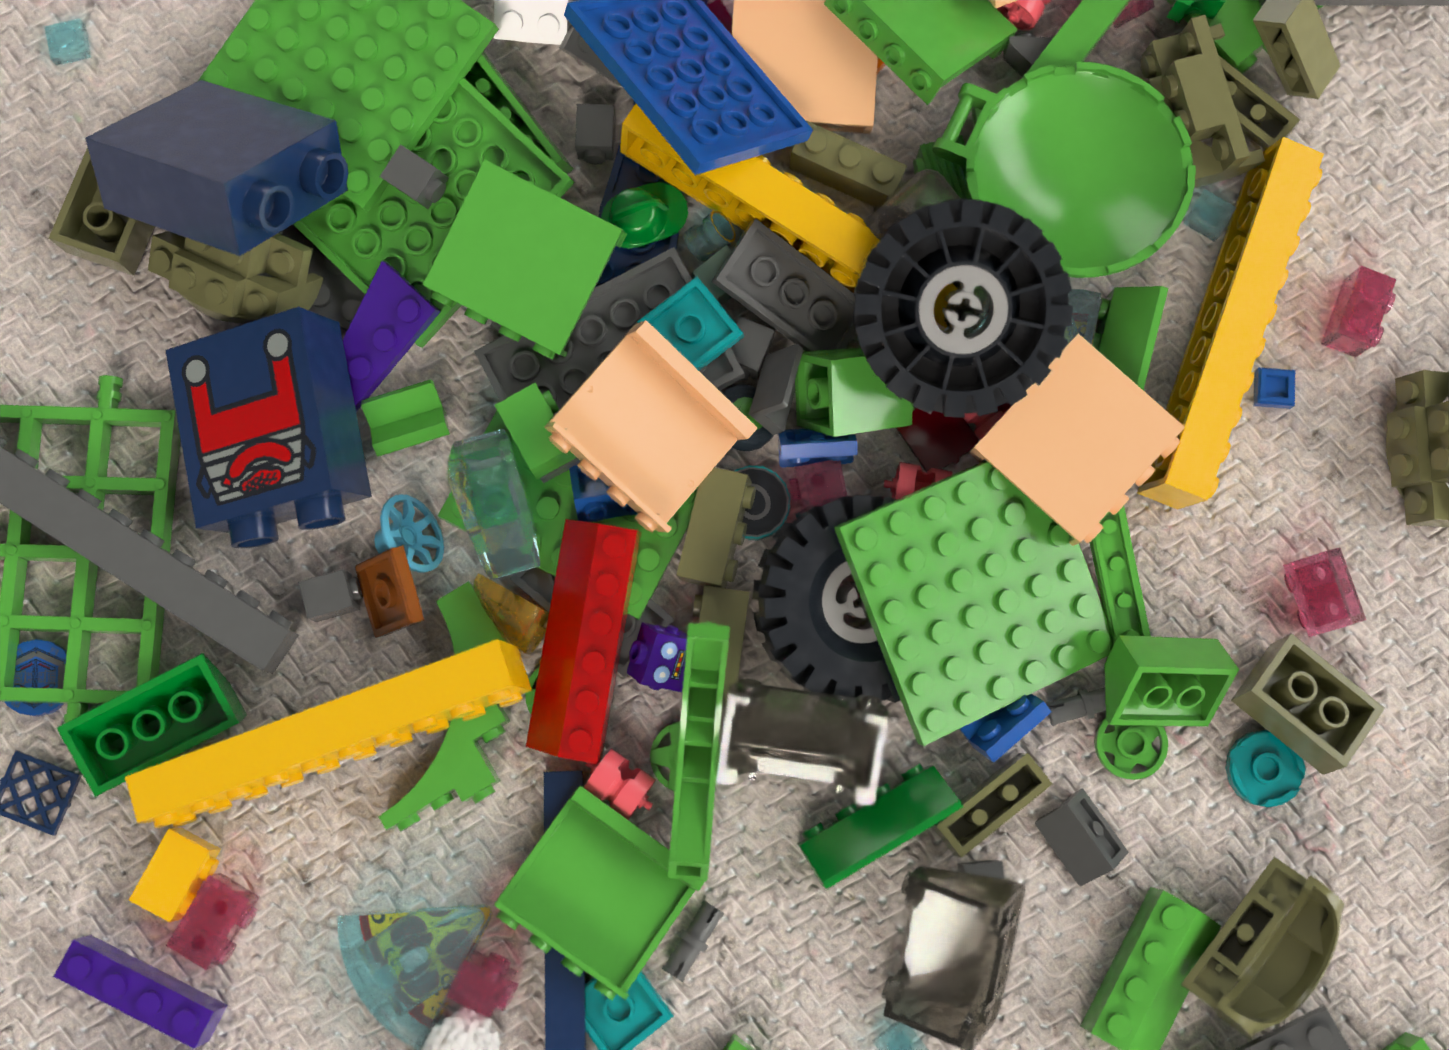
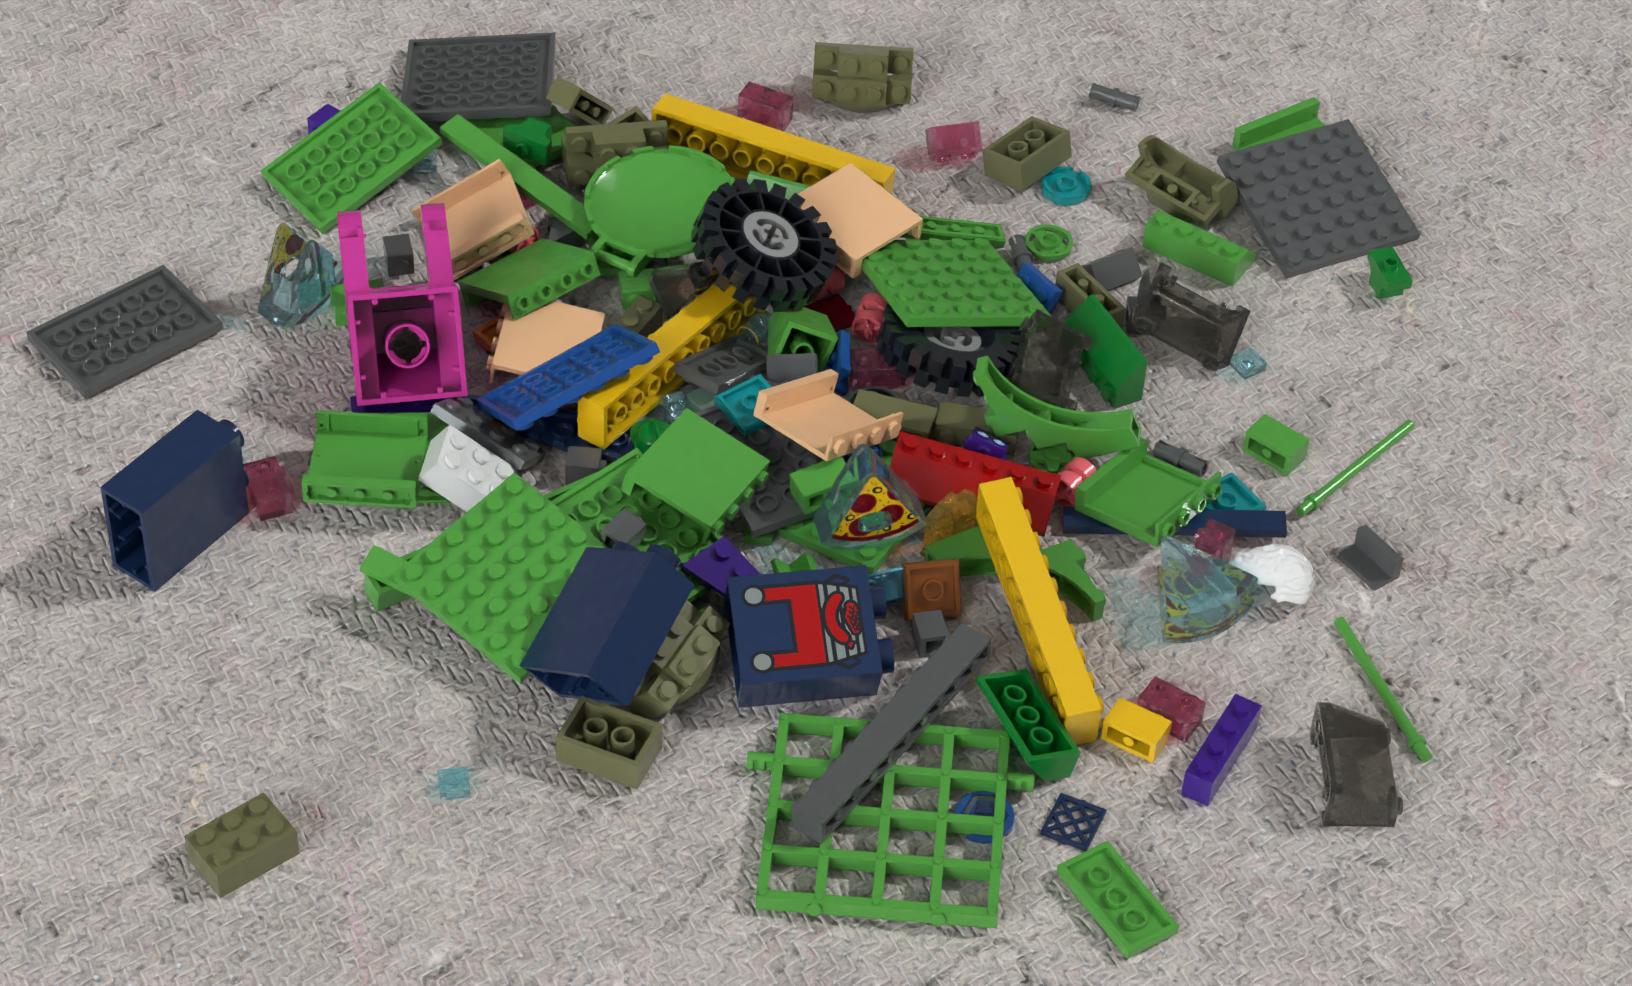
camera: 85 degrees left, 35 degrees down
bright green slope [1104,635,1239,726] -> none

